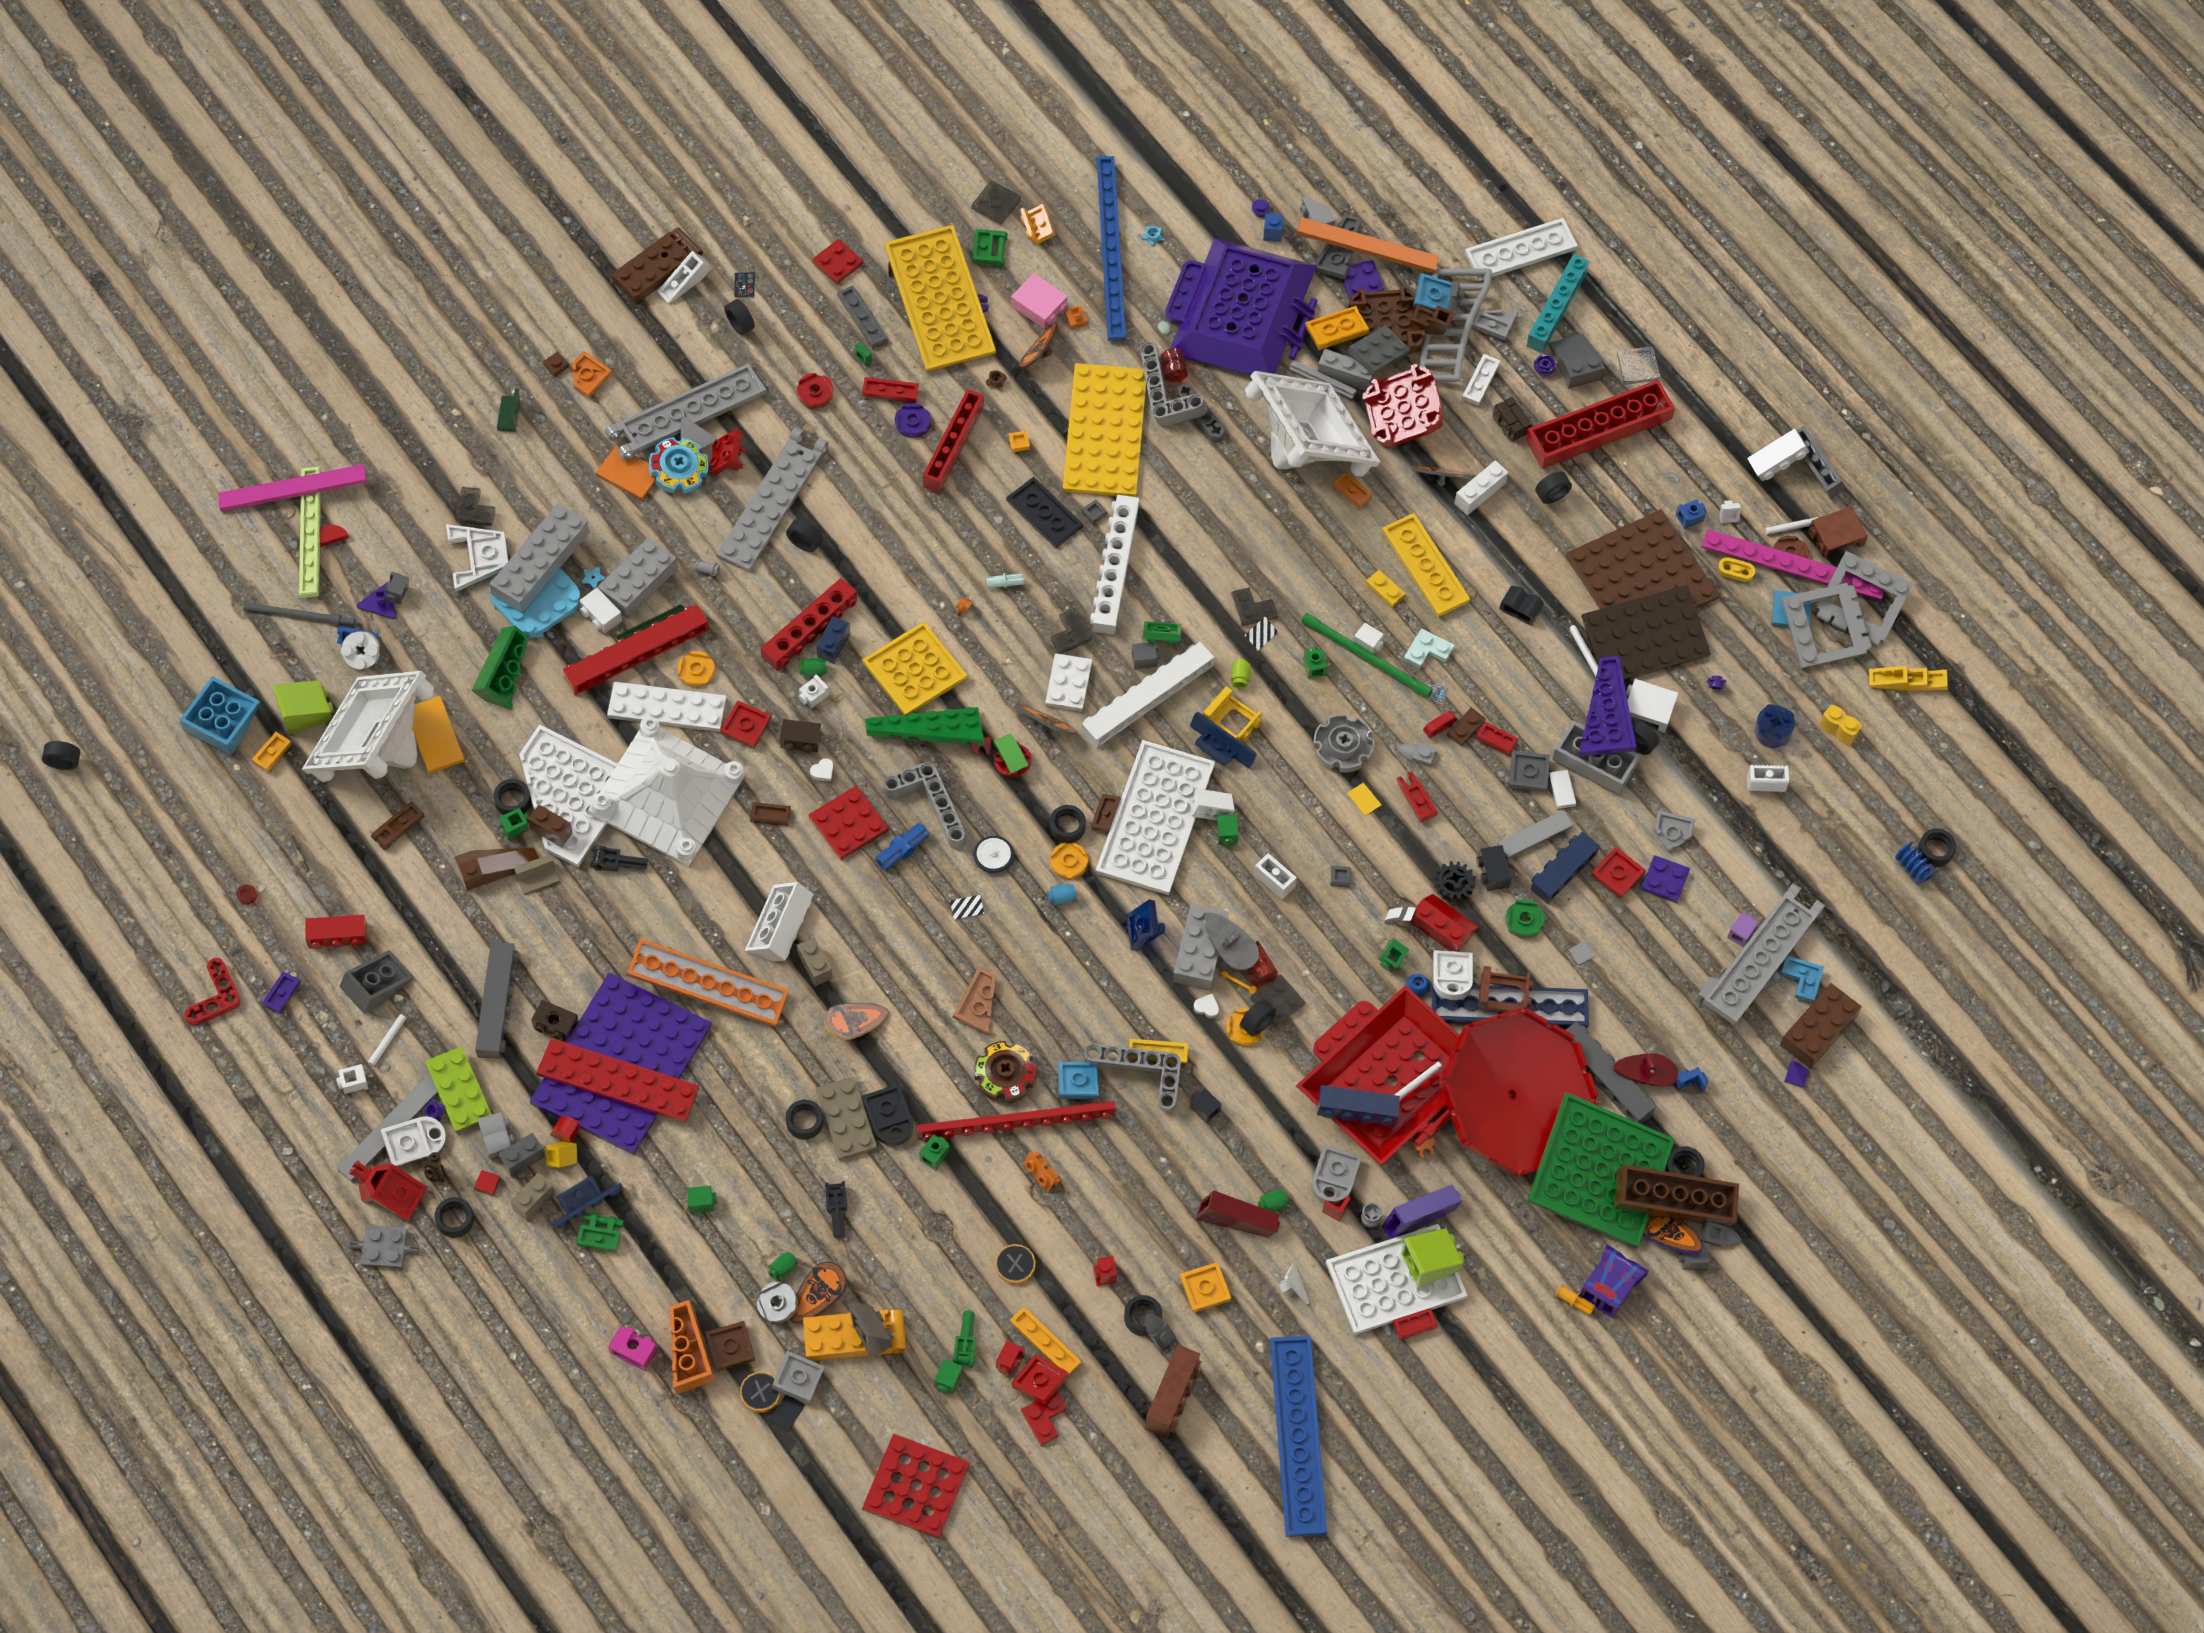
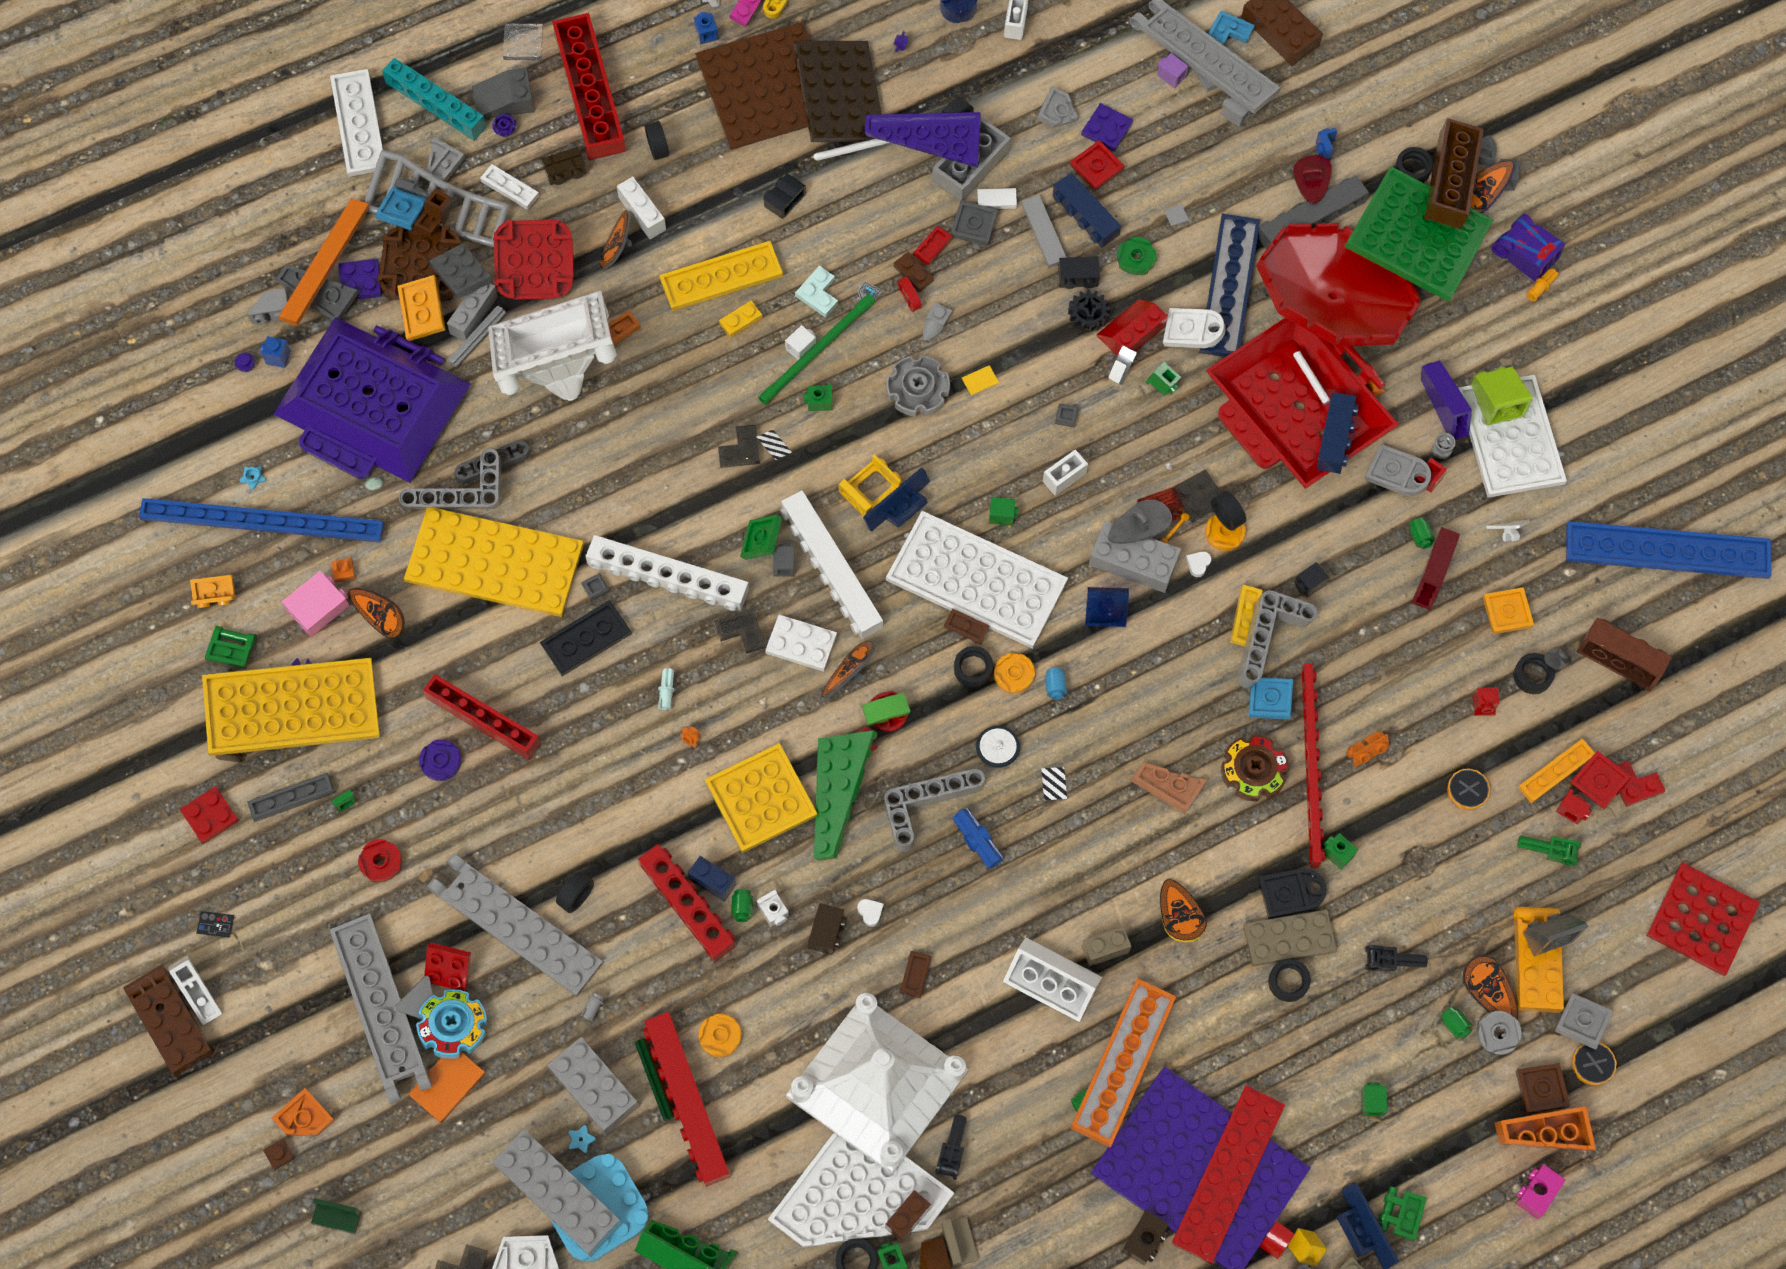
camera: 80 degrees left, 5 degrees up
white brick [579,588,622,634] -> none
white plate [607,682,727,732] -> none
red plate [720,700,772,749] -> none
black tyre [724,299,755,335] -> none
black sticker [769,1395,805,1431] -> none
red plate [809,785,889,860] -> none
red plate [862,377,919,403] -> none
green brick [934,1359,963,1394] -> none
clear smoke plate [971,180,1021,225] -> none
reddish brown plate [986,370,1007,389] -> none
light orange plate [1008,431,1030,453] -> none
clear red wheel [1161,348,1188,383] -> none
white hinge [1191,788,1234,820] -> none
lime brick [1231,659,1251,689] -> none
red plate [1392,1308,1438,1340] -> none
red hinge [1397,772,1438,823] -> none
blue plate [1406,974,1430,997] -> none
copper panel [1478,966,1533,1013] -> none
white panel [1626,679,1678,733] -> none
dark purple slope [1784,1060,1808,1088] -> none

